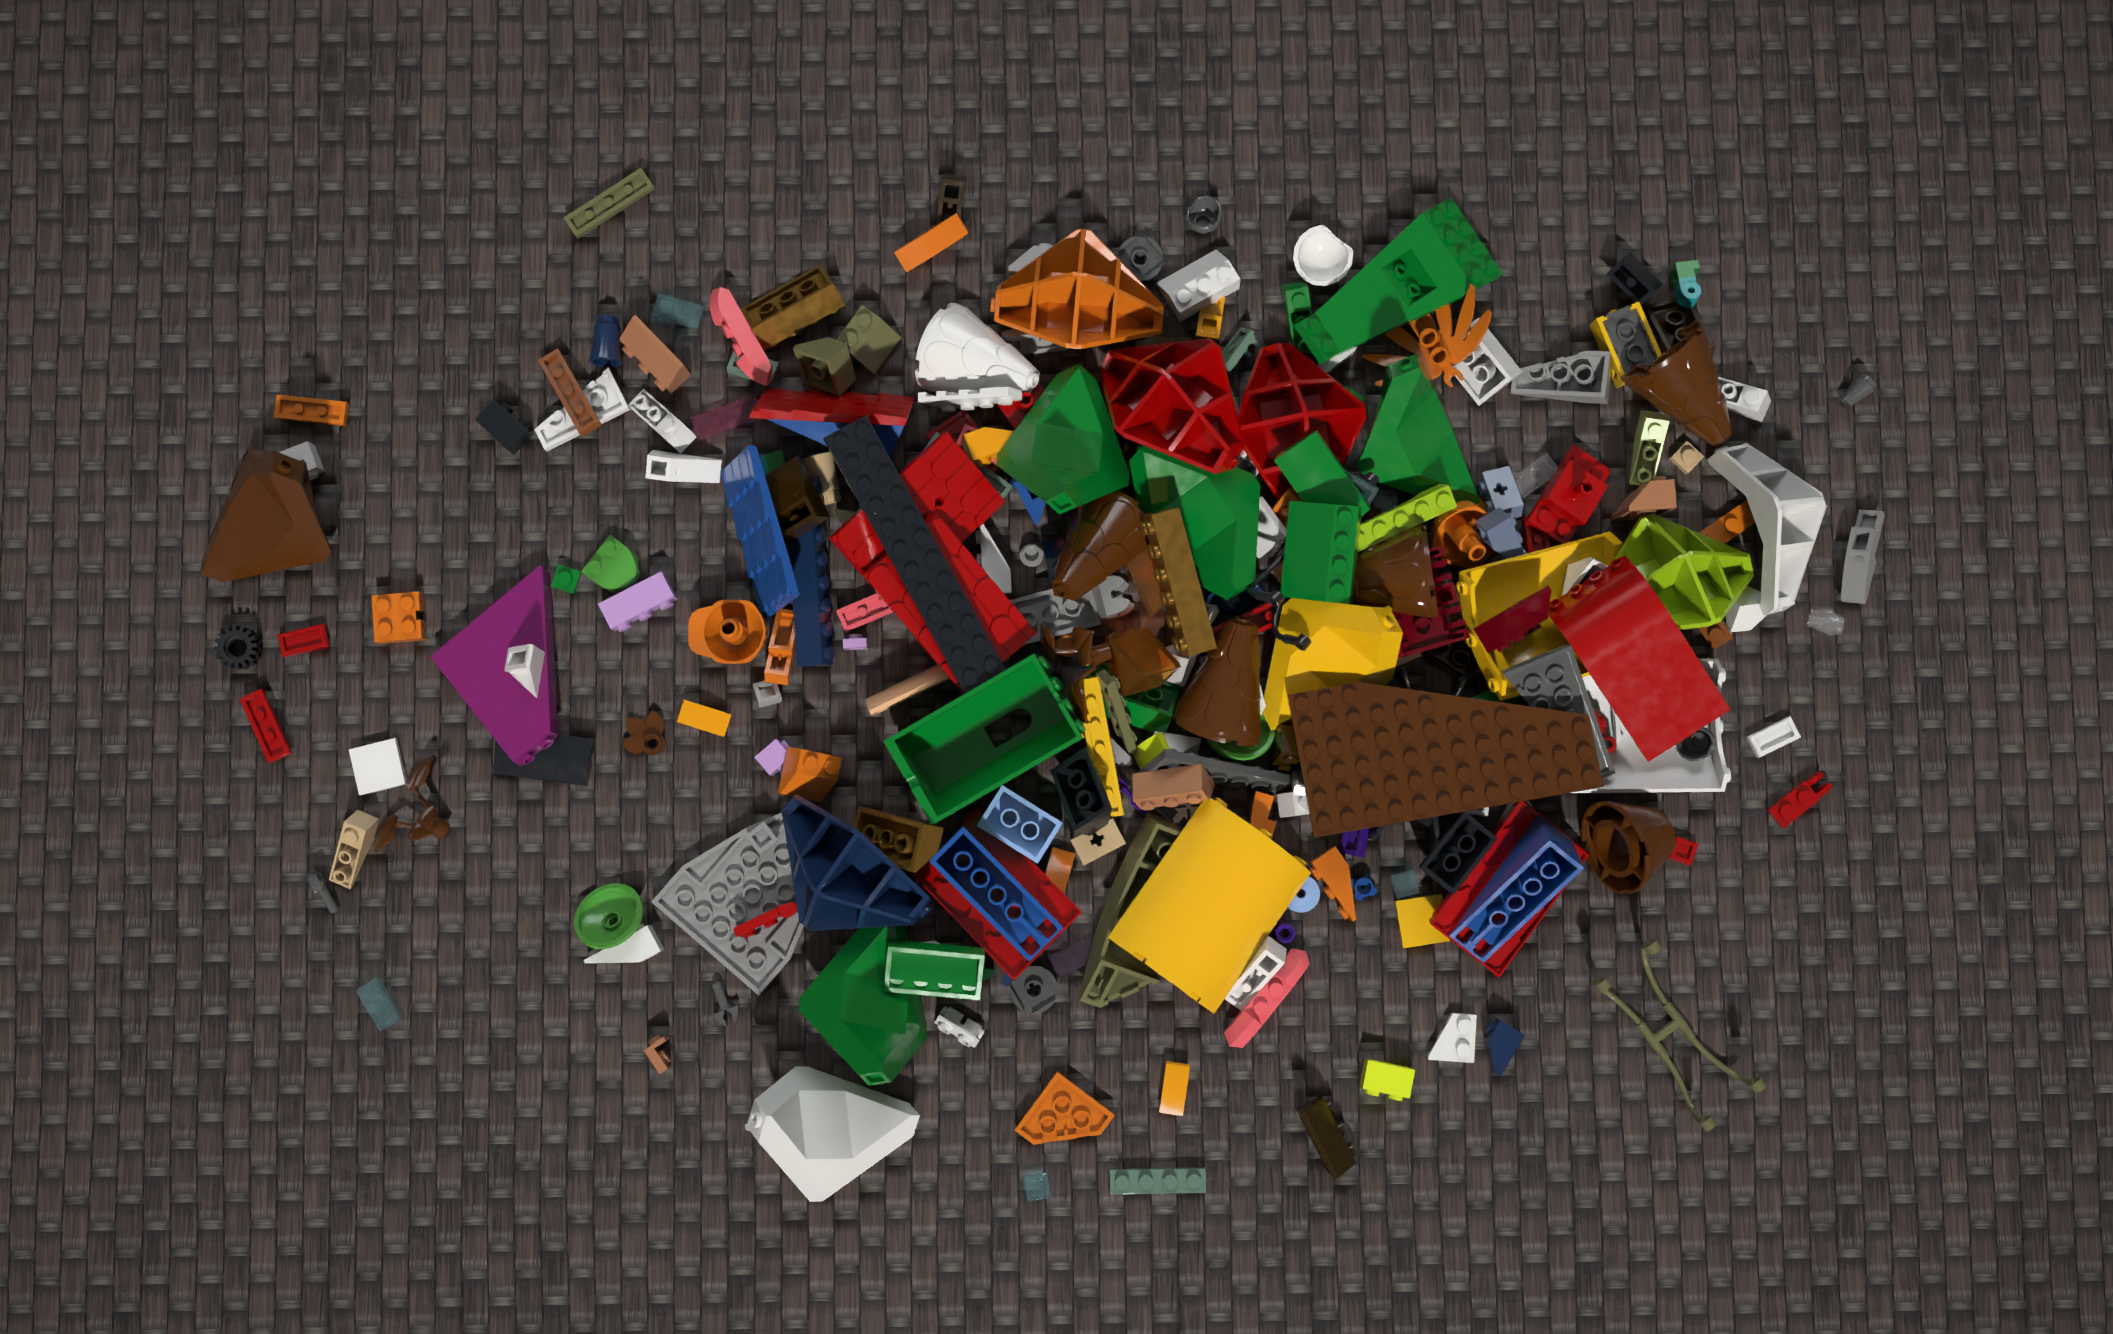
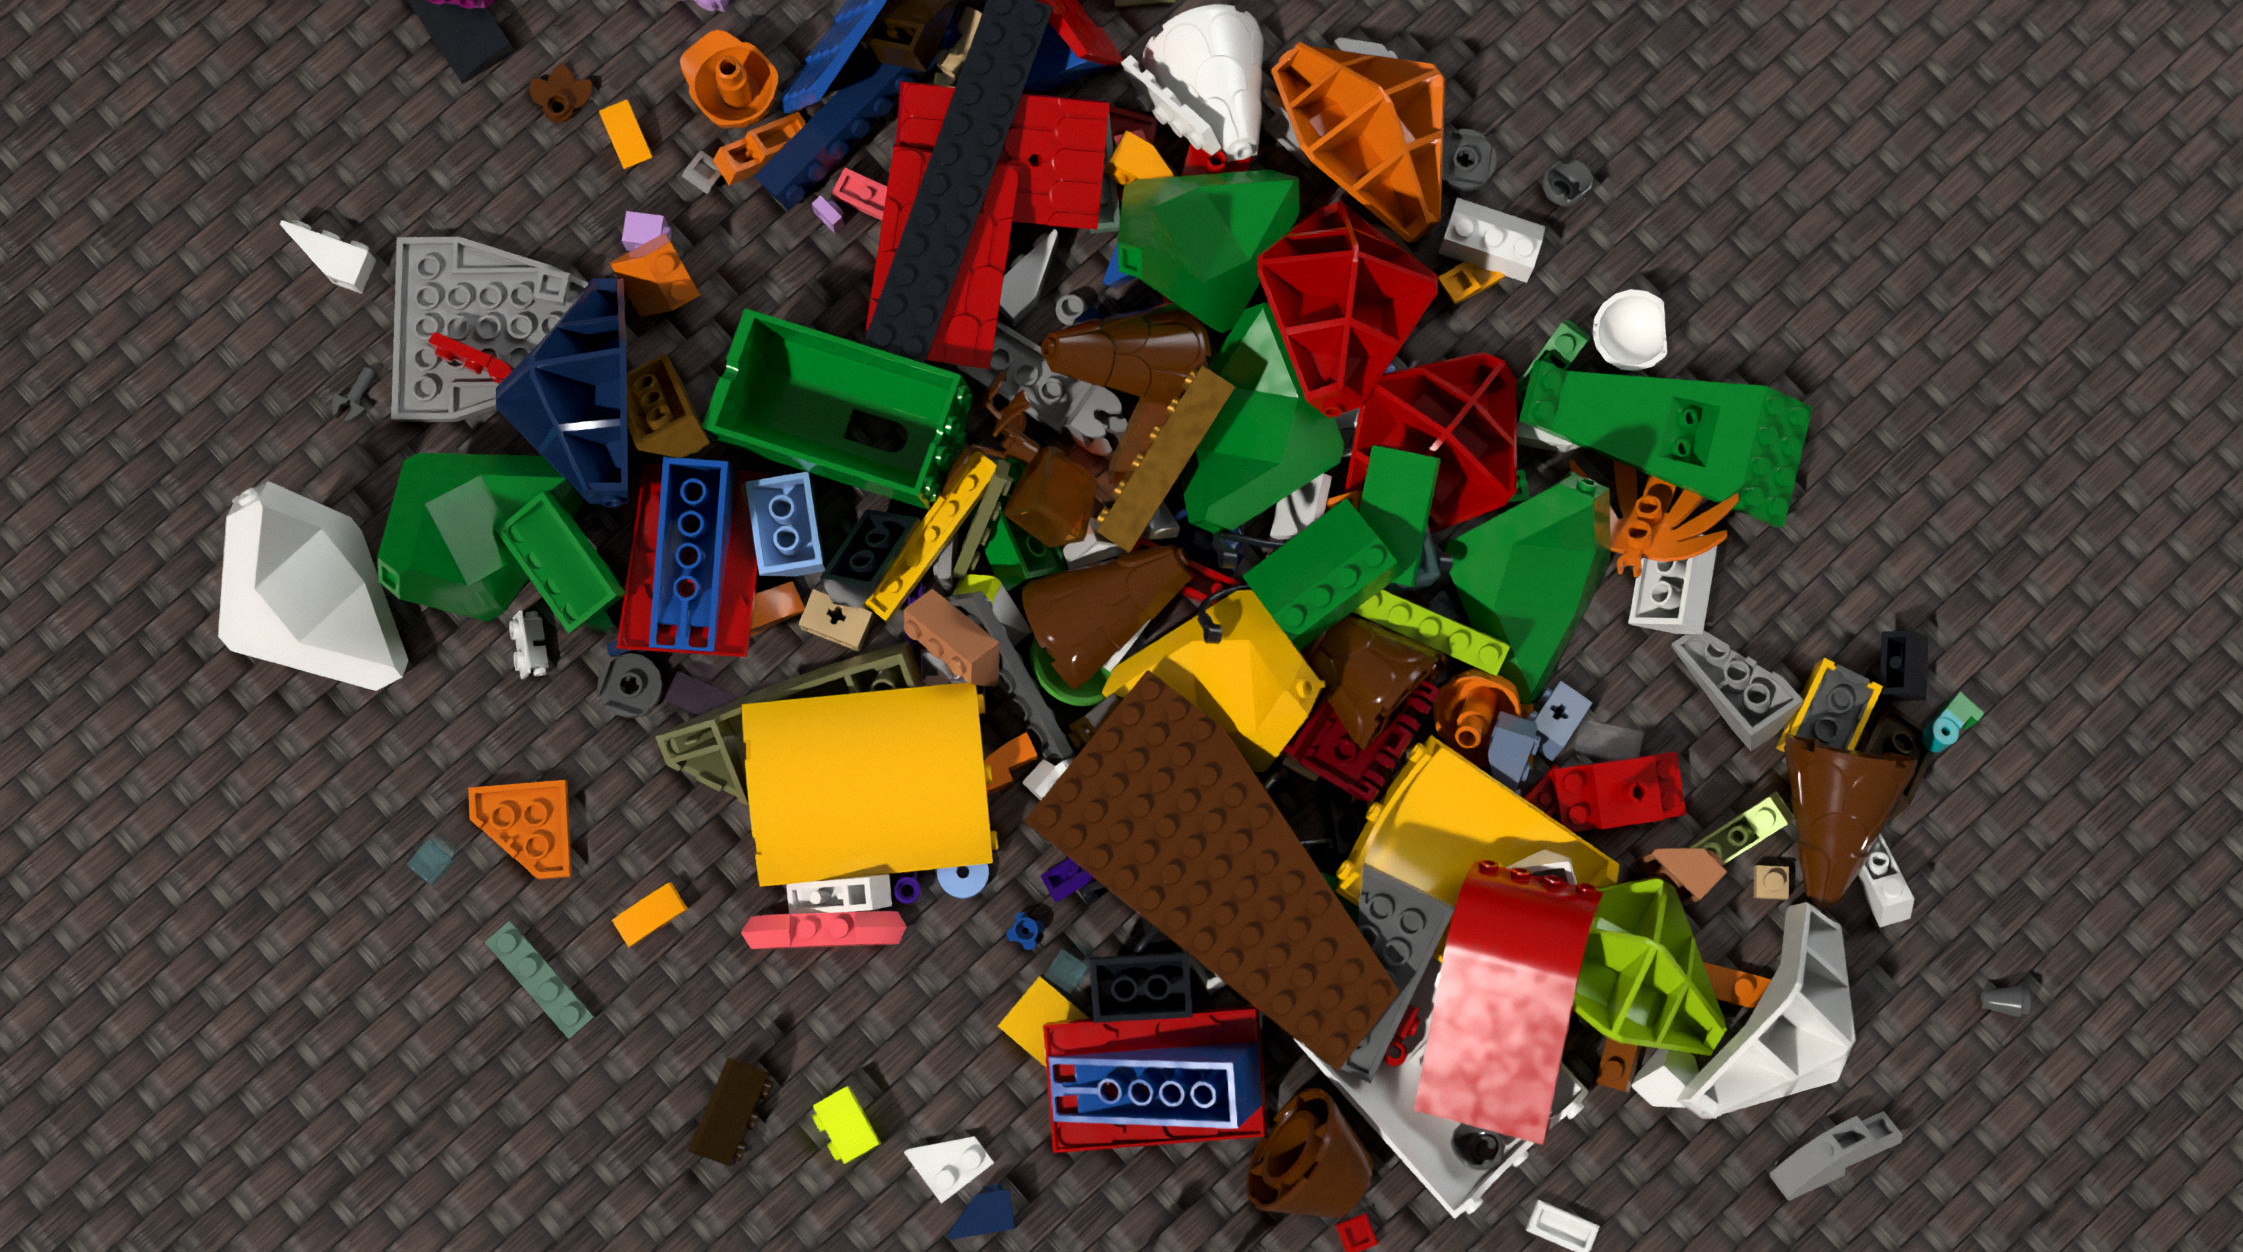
camera: 50 degrees right, 5 degrees down
clear light blue tile [356,977,402,1031] -> none
bright green dish [574,883,643,949] -> none
nougat bracket [643,1035,671,1074] -> none
light nougat slope [865,664,949,716] -> none
sand green plate [1222,327,1259,372] -> none
orange slope [1309,846,1356,921] -> none
dark red slope [1473,585,1551,653] -> none
clear cone [1807,613,1845,636] -> none

